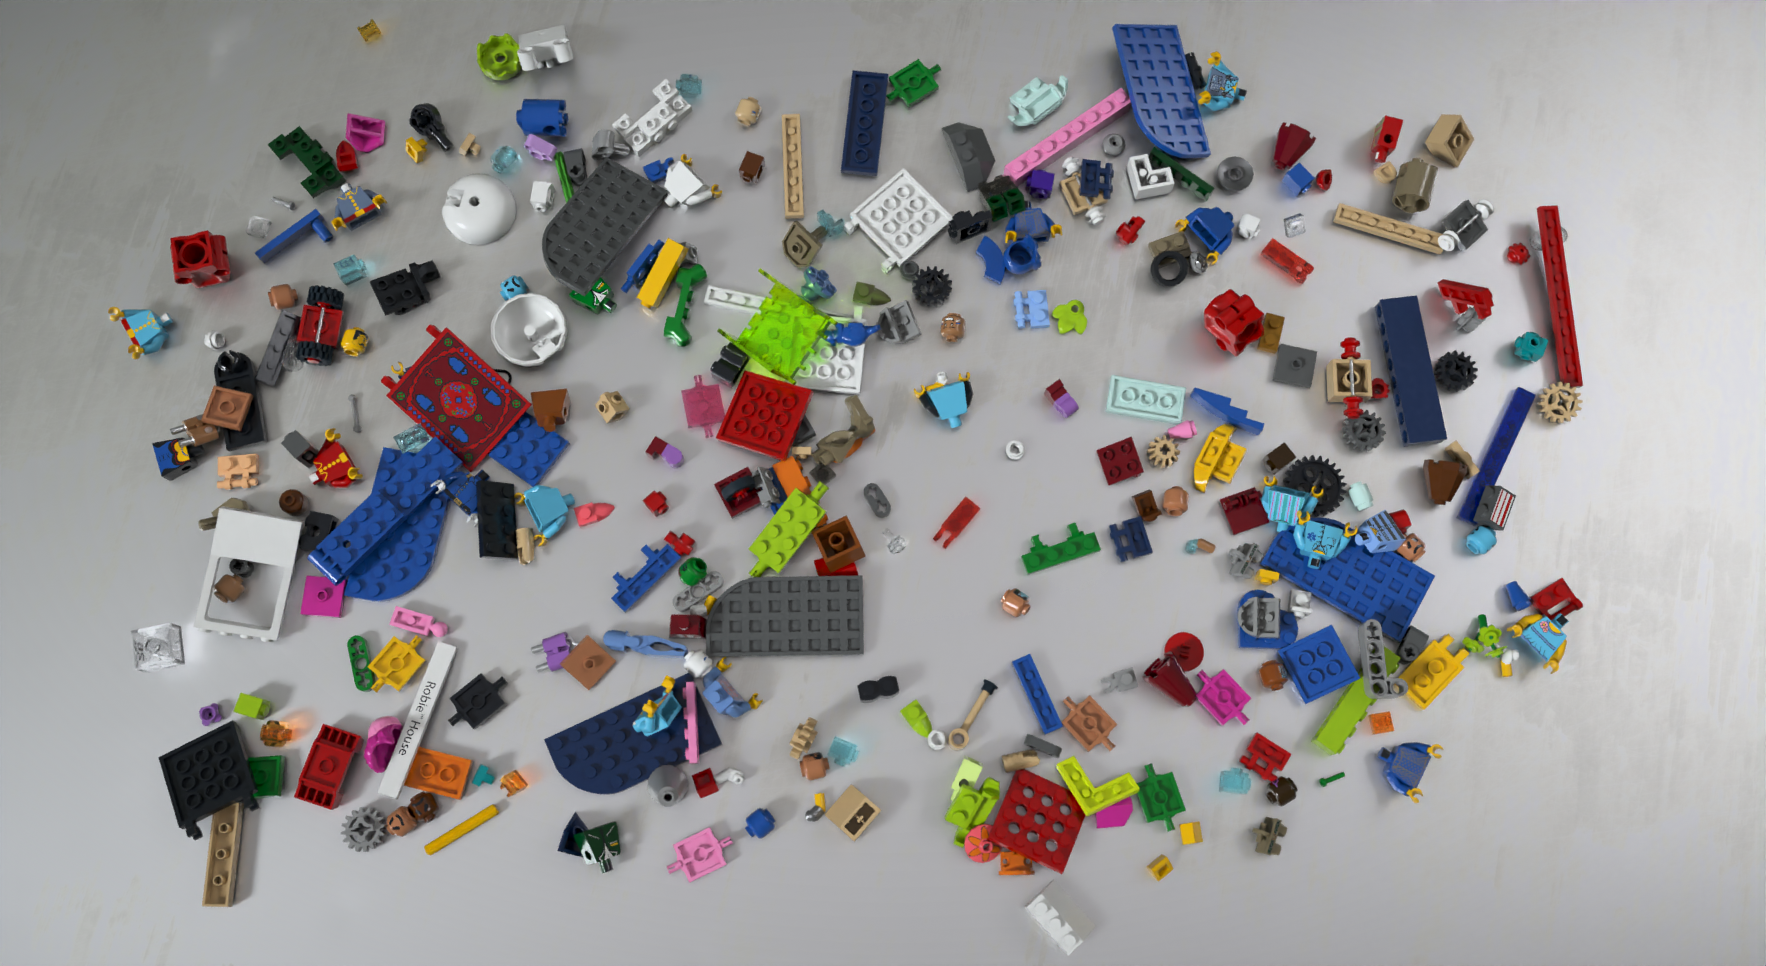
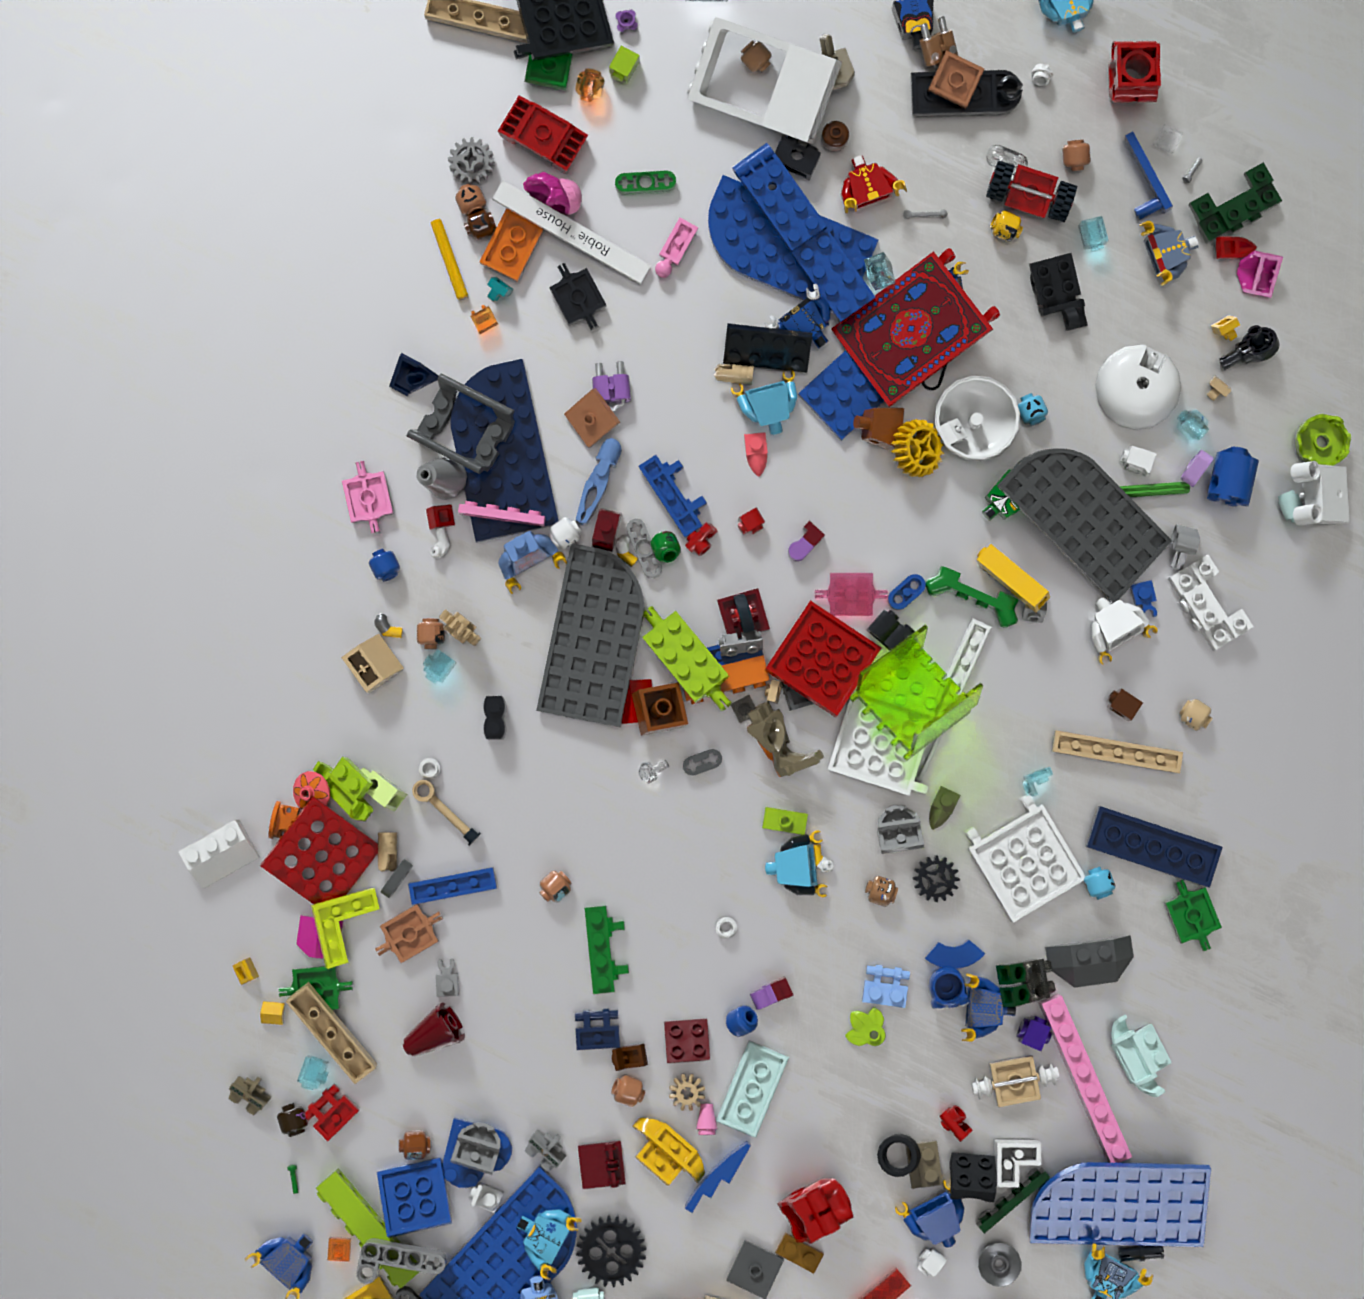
camera: 100 degrees right, 10 degrees up
light nougat plate [217,454,259,490] -> none
dark grey bush [229,559,254,578] -> none
black plate [254,310,301,387] -> none
dark grey brick [281,430,319,468] -> none
dark pink plate [300,576,347,618] -> none
yellow plate [367,635,426,693] -> none
dark grey piece [564,148,587,186] -> none
dark green torso [574,821,621,873] -> none
tan brick [595,391,629,423] -> none
blue plate [620,239,665,293] -> none
medium azure torso [633,675,682,736] -> none
clear light blue head [676,74,702,98] -> none
dark tan piece [782,221,827,267] -> none
medium blue plate [801,266,837,301] -> none
blue animal [818,323,881,347] -> none
lime plate [900,699,932,738] -> none
dark grey plate [901,261,919,279] -> none
clear red hinge [933,497,981,549] -> none
black plate [947,210,992,244] -> none
dark blue plate [1079,159,1114,200] -> none
light grey plate [1102,133,1125,156] -> none
red piece [1164,632,1204,672] -> none
arm [1185,538,1216,554] -> none
light grey plate [1188,251,1208,273] -> none
dark pink plate [1195,669,1252,726] -> none
yellow plate [1255,569,1280,585] -> none
medium azure torso [1261,476,1324,532] -> none
dark brown brick [1263,442,1296,475] -> none
none -> tan piece [286,982,377,1084]
none -> dark grey piece [407,373,515,474]
none -> blue head [726,1006,758,1037]
none -> lime plate [762,807,808,835]
none -> blue plate [888,574,926,610]
none -> yellow gear [891,419,945,477]
none -> black brick [949,1152,996,1203]
none -> medium azure head [1084,866,1116,900]
none -> light aqua brick [1278,490,1303,523]

